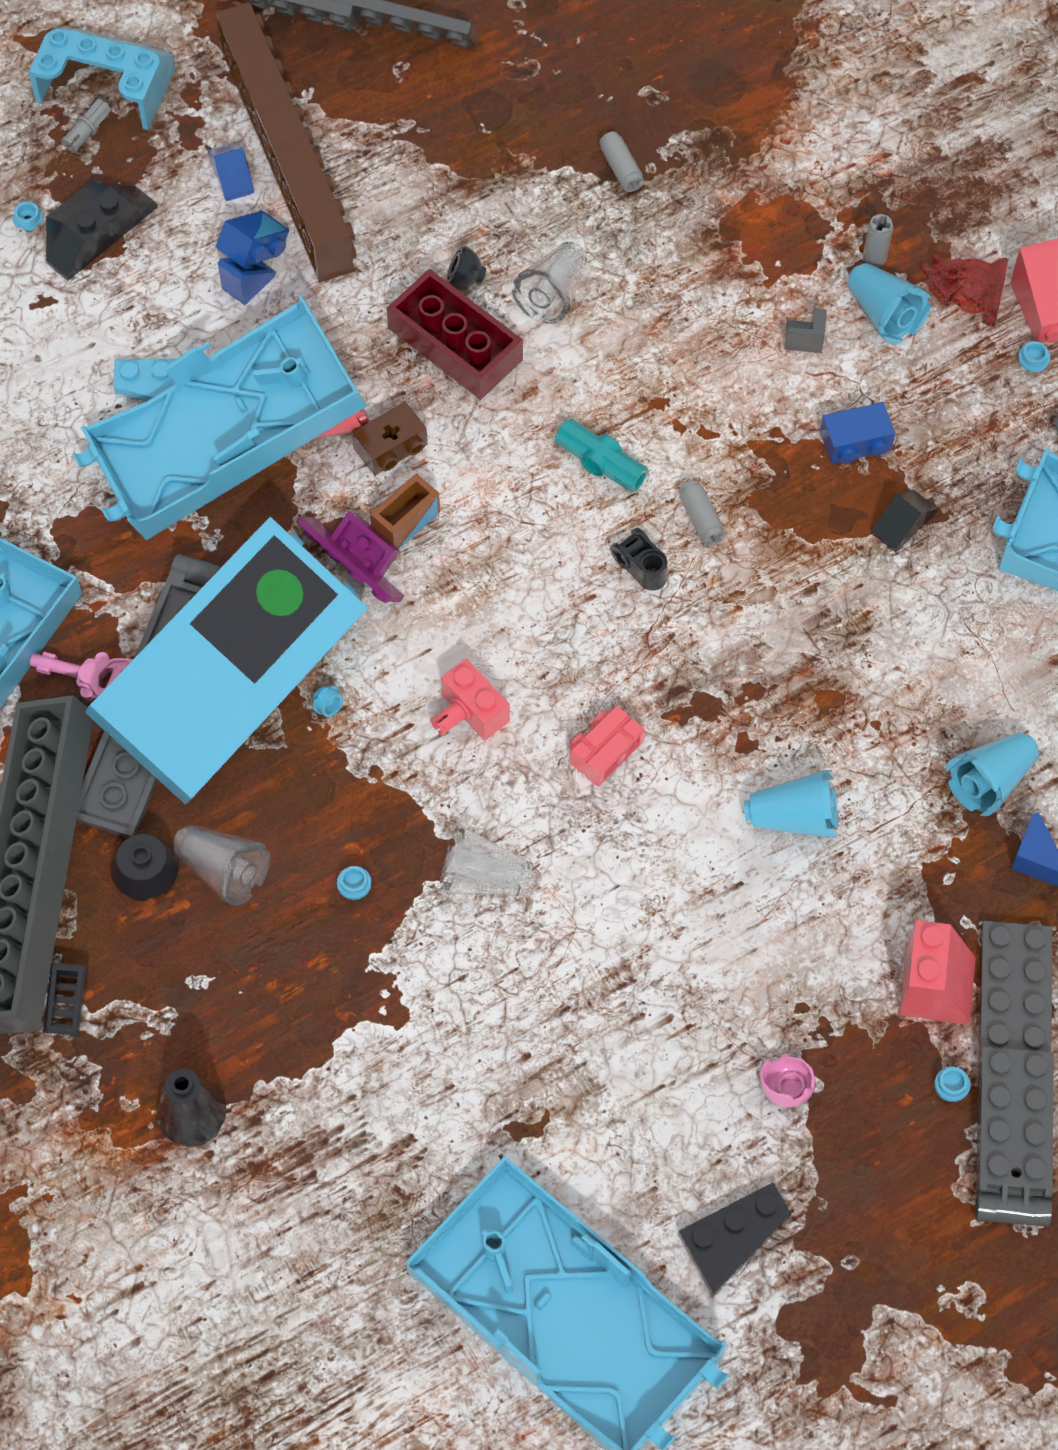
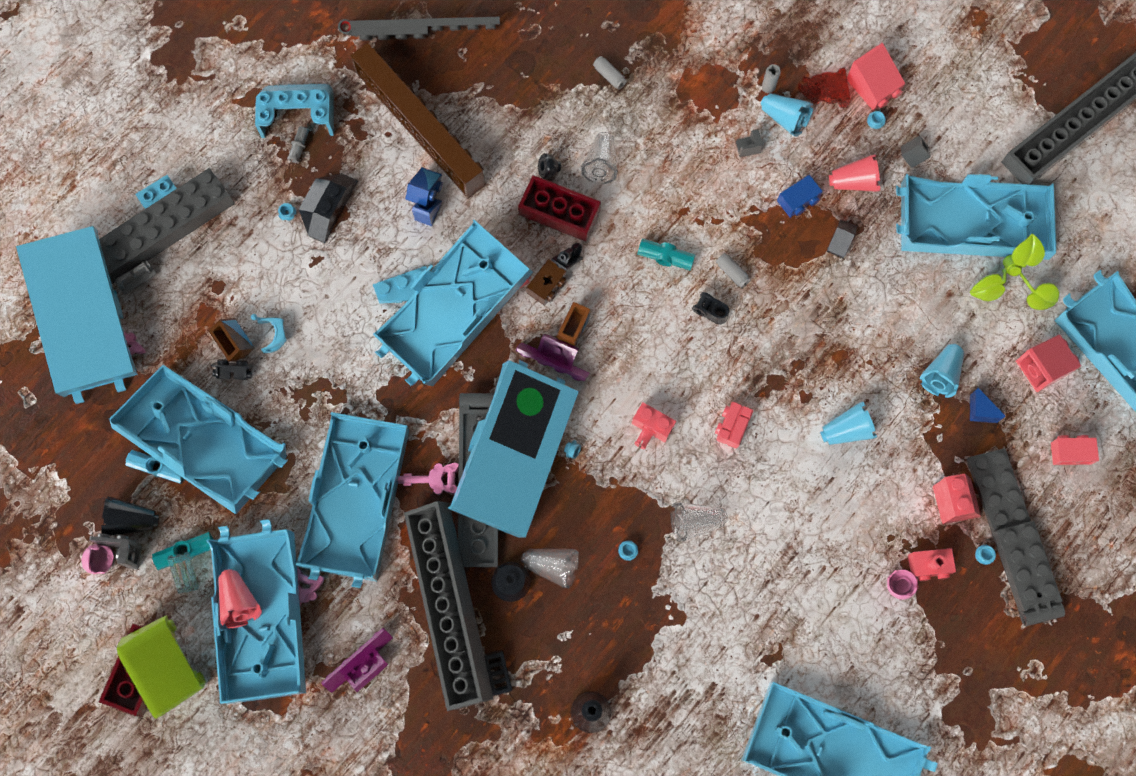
camera: 20 degrees left, 10 degrees up
blue slope [207,143,255,202] -> none
black wing [678,1182,791,1297] -> none
none -> black hinge [551,243,583,270]
none -> coral cone [829,155,880,192]
none -> coral brick [908,548,956,581]

